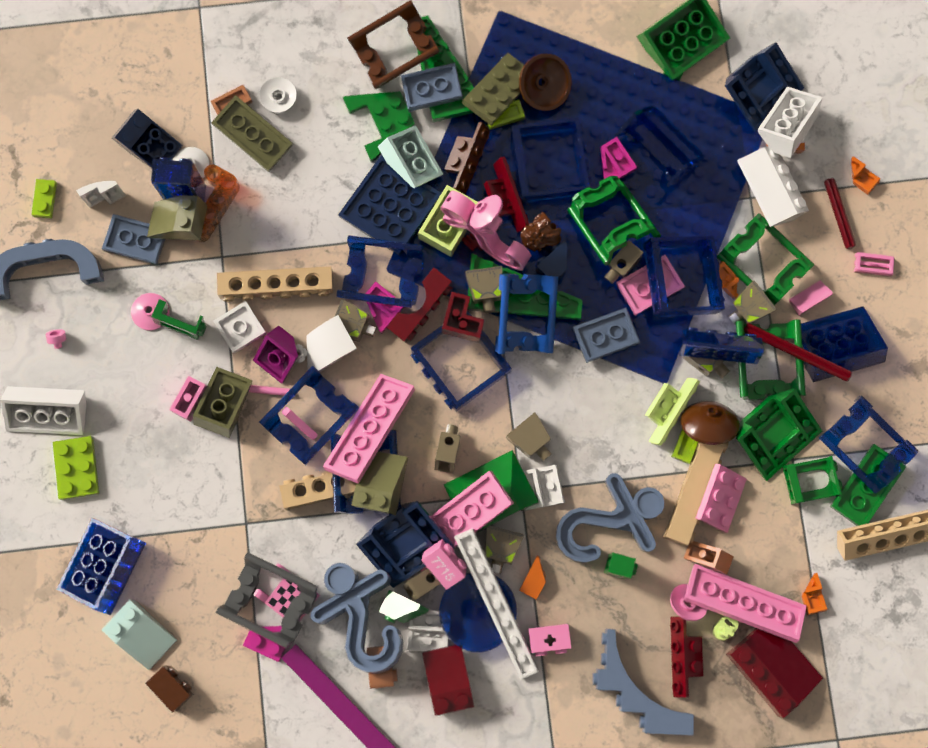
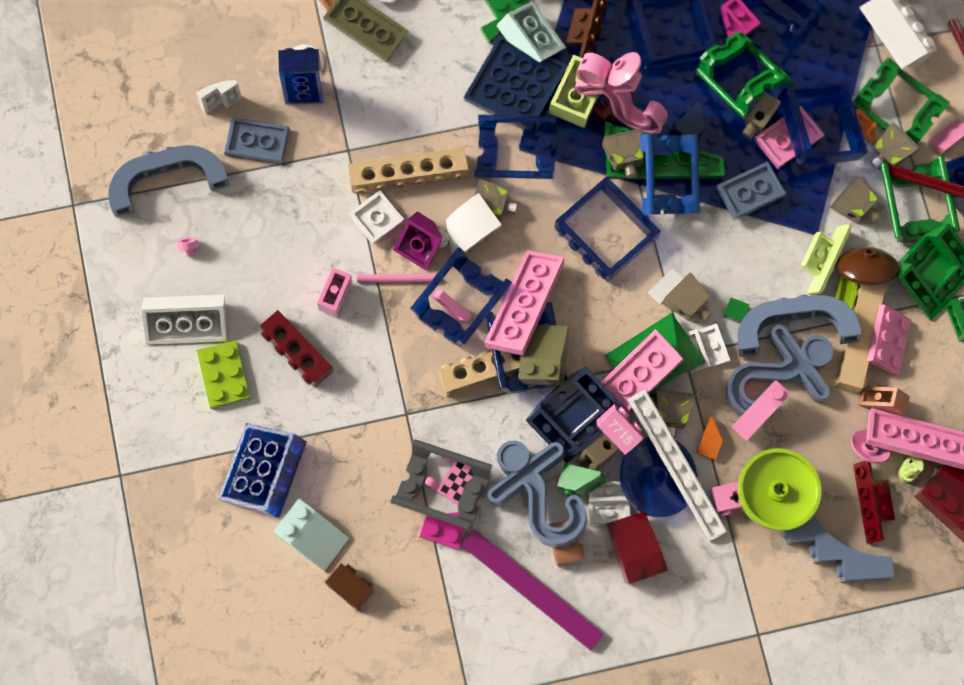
camera: 10 degrees left, 5 degrees down
lime plate [31,179,57,218] -> none
dark blue slope [111,109,183,174] -> none
bright pink dish [131,293,170,330] -> none
olive slope [147,195,207,240] -> none
green panel [152,299,207,340] -> none
olive slope [193,367,252,438] -> none
clear orange beam [197,165,240,242] -> none
dark pink wing [364,282,405,334] -> none
dark red arch [386,267,453,343] -> none
dark tan torso [434,424,460,473] -> none
dark red brick [442,292,484,343] -> none
dark red bracket [484,157,529,232] -> none
reddish brown hair [520,212,562,252] -> none
green brick [604,553,638,579] -> none
clear blue slope [679,327,764,364] -> none
none -> dark red brick [260,310,333,388]
none -> white sticker [648,268,683,304]
none -> green tile [723,297,749,324]
none -> bright pink slope [731,380,791,441]
none -> sand blue arch [738,295,861,357]
none -> lime dish [738,448,822,531]

